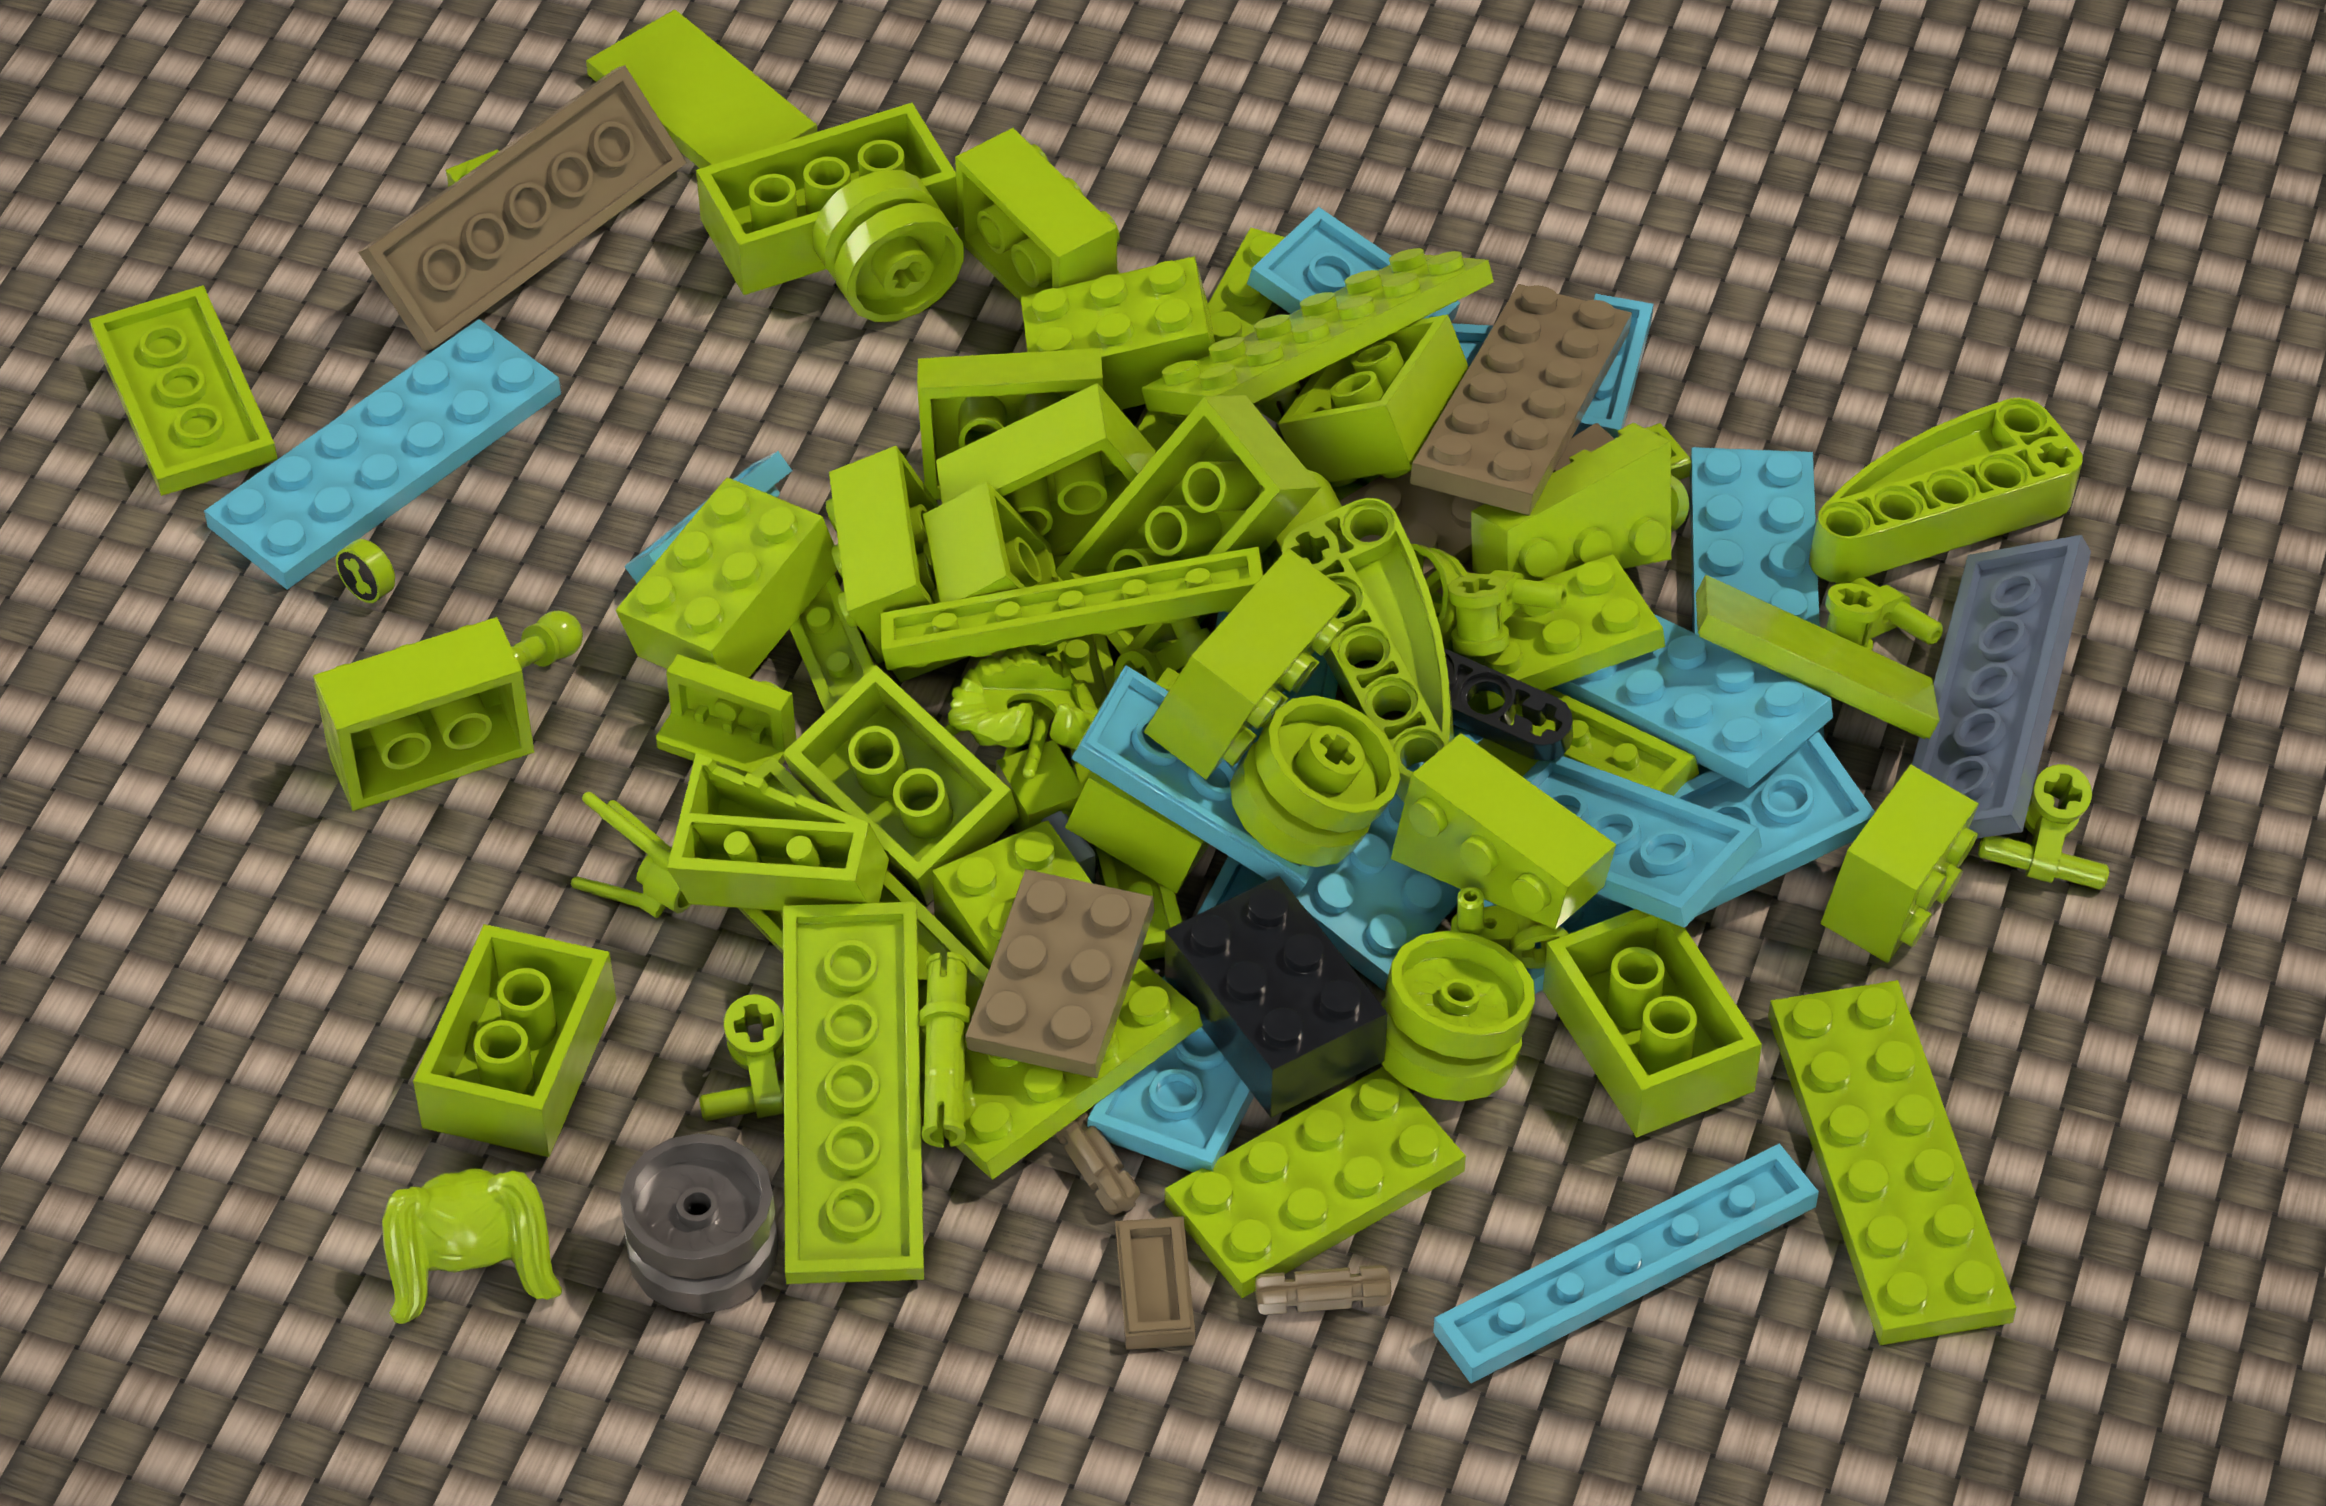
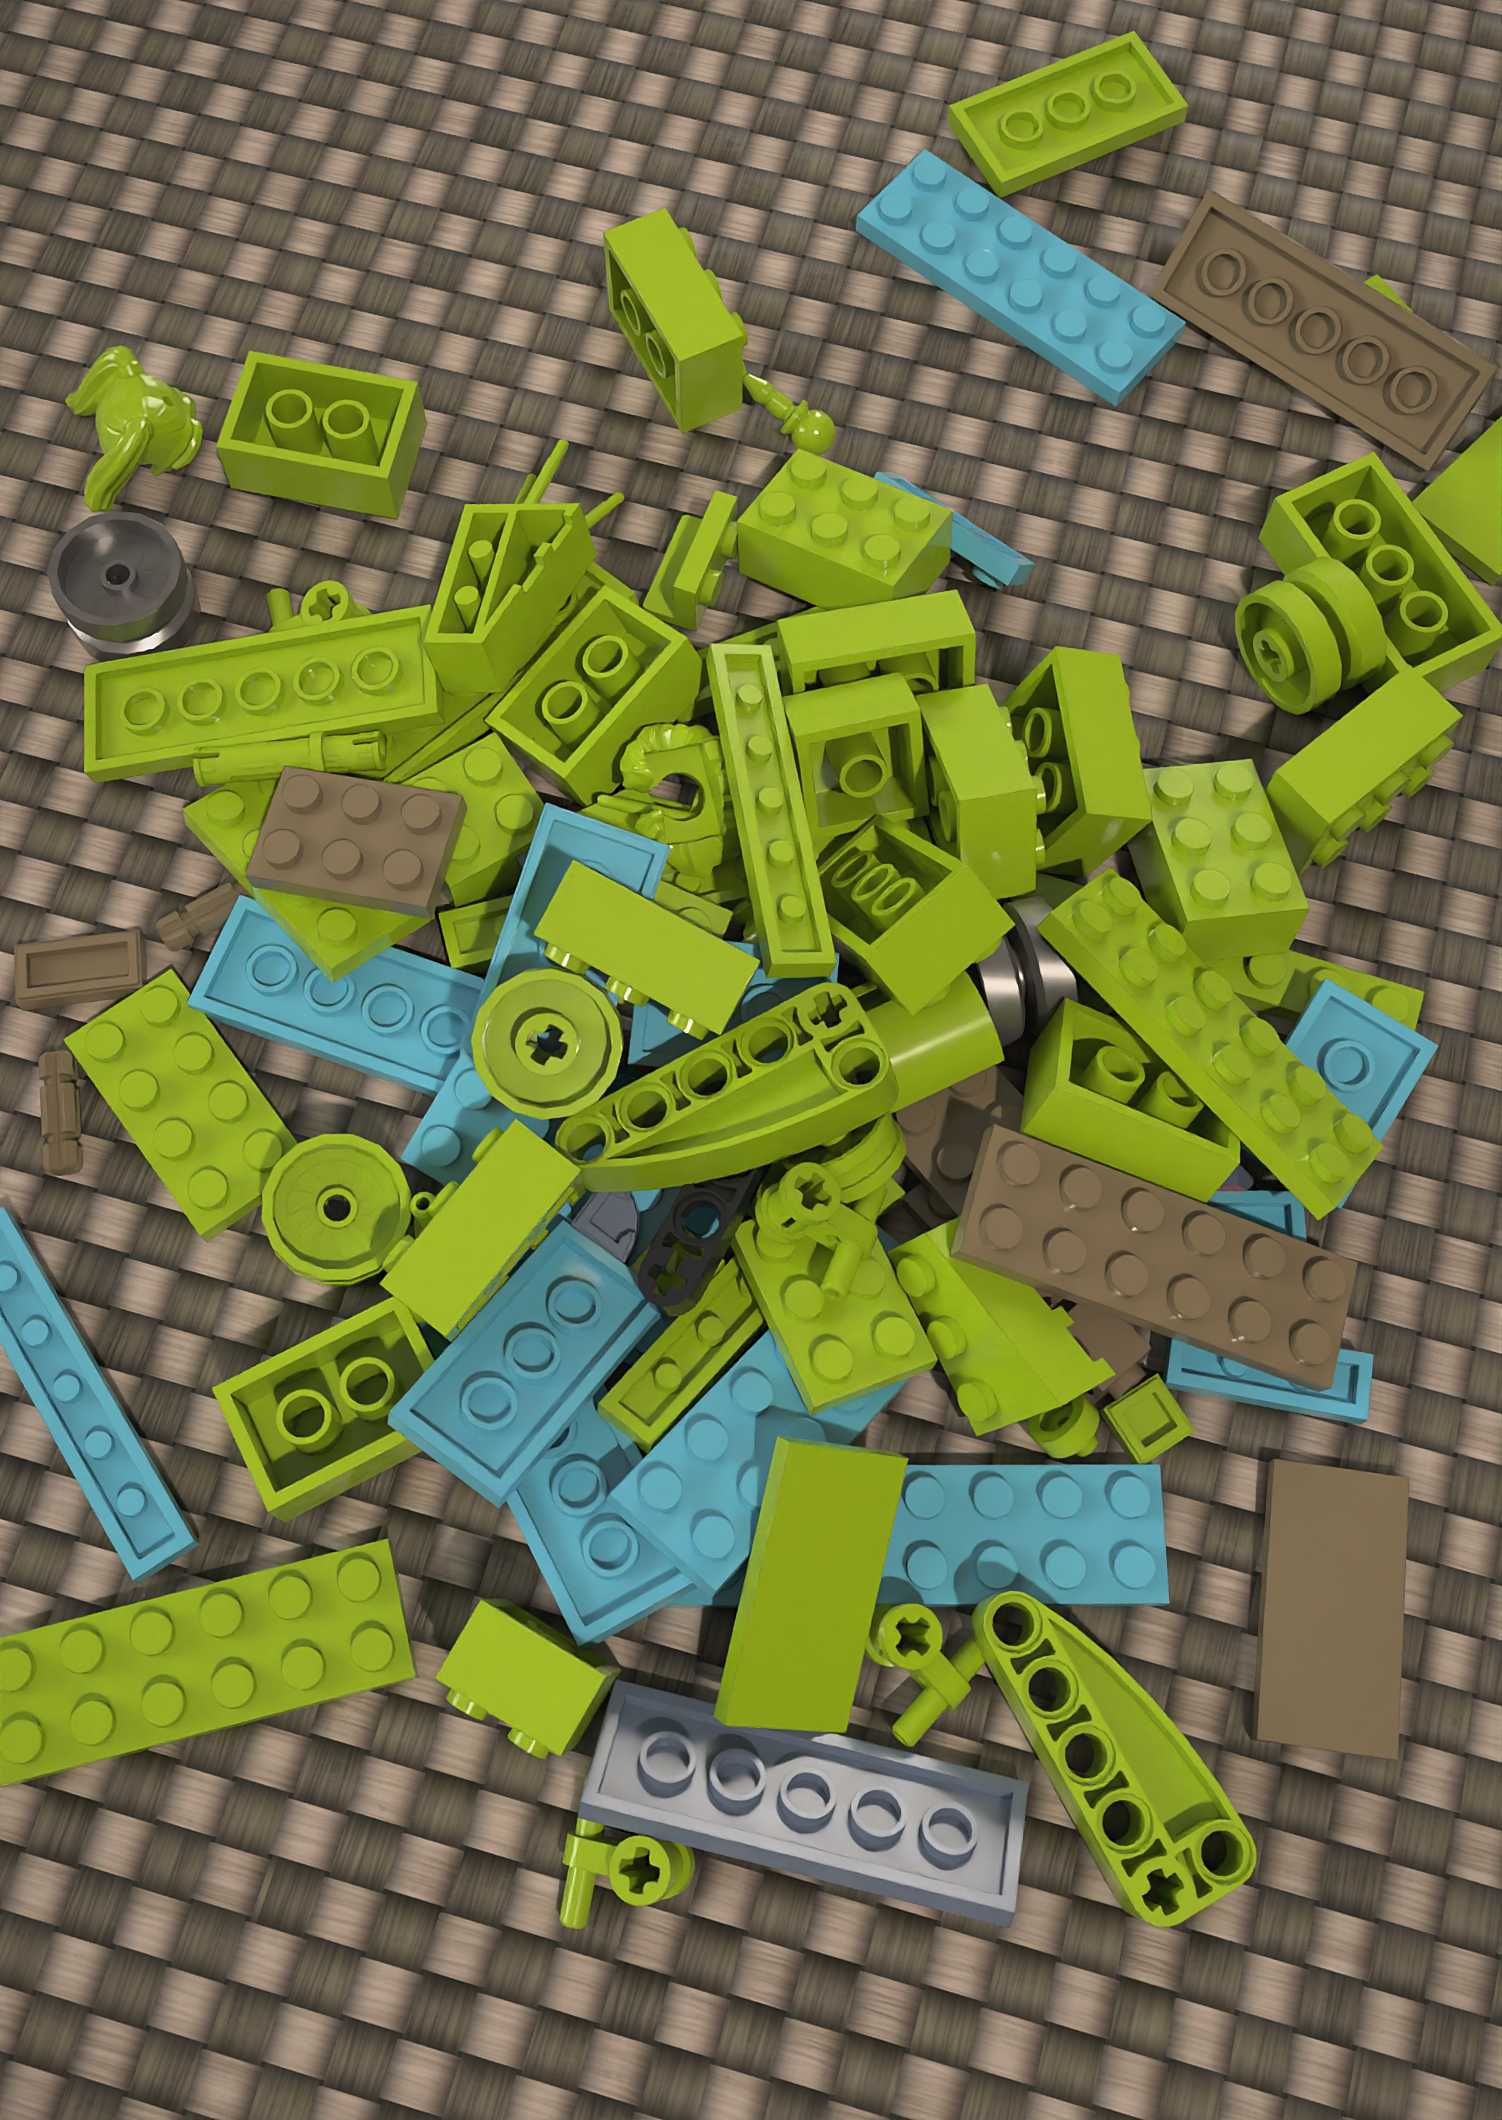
camera: 85 degrees right, 20 degrees up
lime tile [336,539,395,603] -> none
black brick [1165,876,1388,1118] -> none
none -> dark tan tile [1251,1459,1409,1761]

